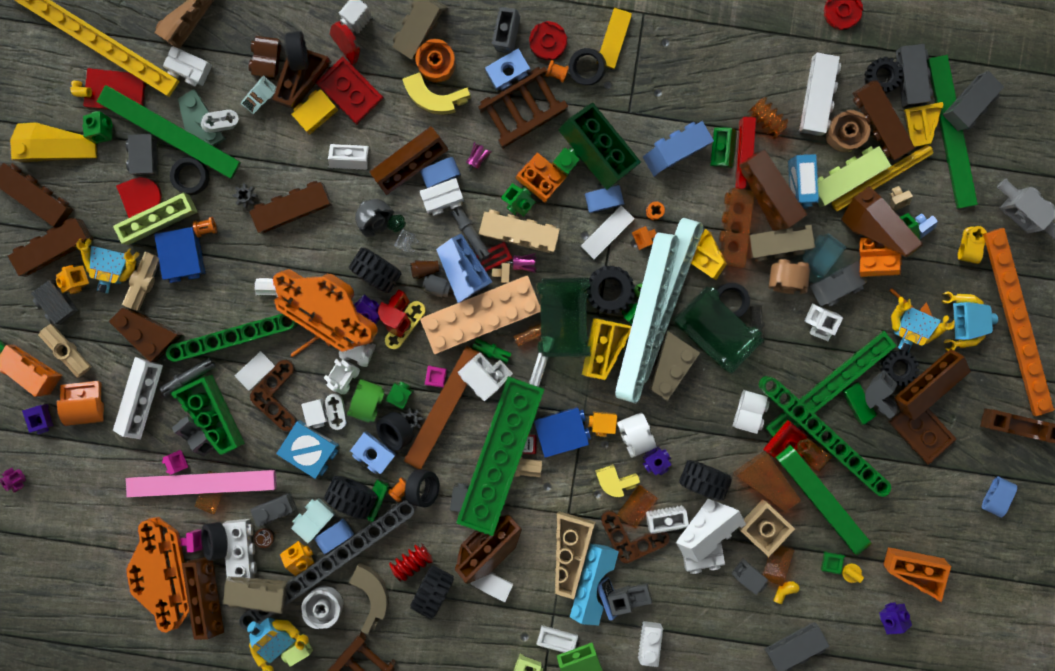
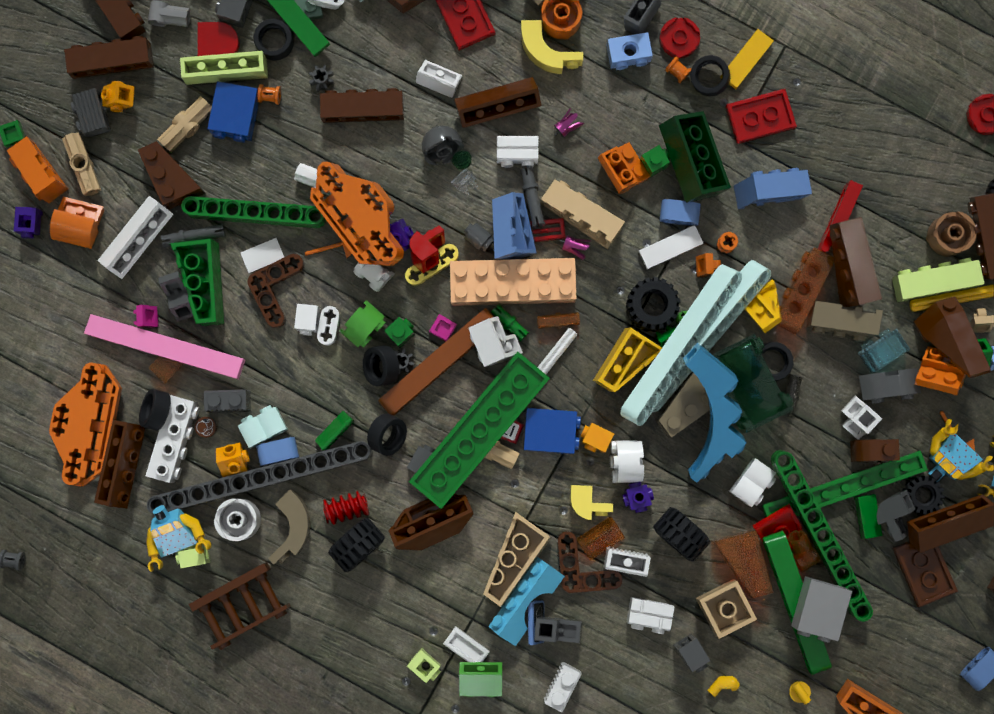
camera: 20 degrees right, 5 degrees down
torso [76,238,139,293] -> none
dark pink tile [180,530,202,552] -> none
dark tan wedge [223,576,287,613] -> none
dark azure brick [276,420,339,479] -> none
yellow brick [292,89,338,135] -> none
white piece [324,359,360,394] -> none
black tyre [324,476,378,519] -> none
black tyre [349,247,402,293] -> none
light blue brick [350,431,396,474] -> none
orange bush [387,477,407,503] -> none
reddish brown cone [410,260,439,279] -> none
medium blue beam [420,157,461,188] -> none
white slope [471,572,513,602] -> none
reddish brown fence [478,67,568,149] -> none
tan tile [492,263,510,283] -> none
green brick [501,183,535,217] -> none
clear green windscreen [537,278,590,357] -> none
white wedge [676,499,746,562] -> none
green slope [710,128,737,168] -> none
clear orange piece [747,97,789,140] -> none
clear orange slope [763,545,794,586] -> none
medium nougat brick [768,259,810,294] -> none
brick [788,154,819,209] -> none
white brick [799,53,841,136] -> none
green tile [821,551,845,575] -> none
none -> light grey piece [148,0,191,27]
none -> dark azure arch [683,343,746,483]
none -> red tile [725,89,797,144]
none -> light grey brick [791,576,852,643]
none -> reddish brown brick [850,439,900,462]

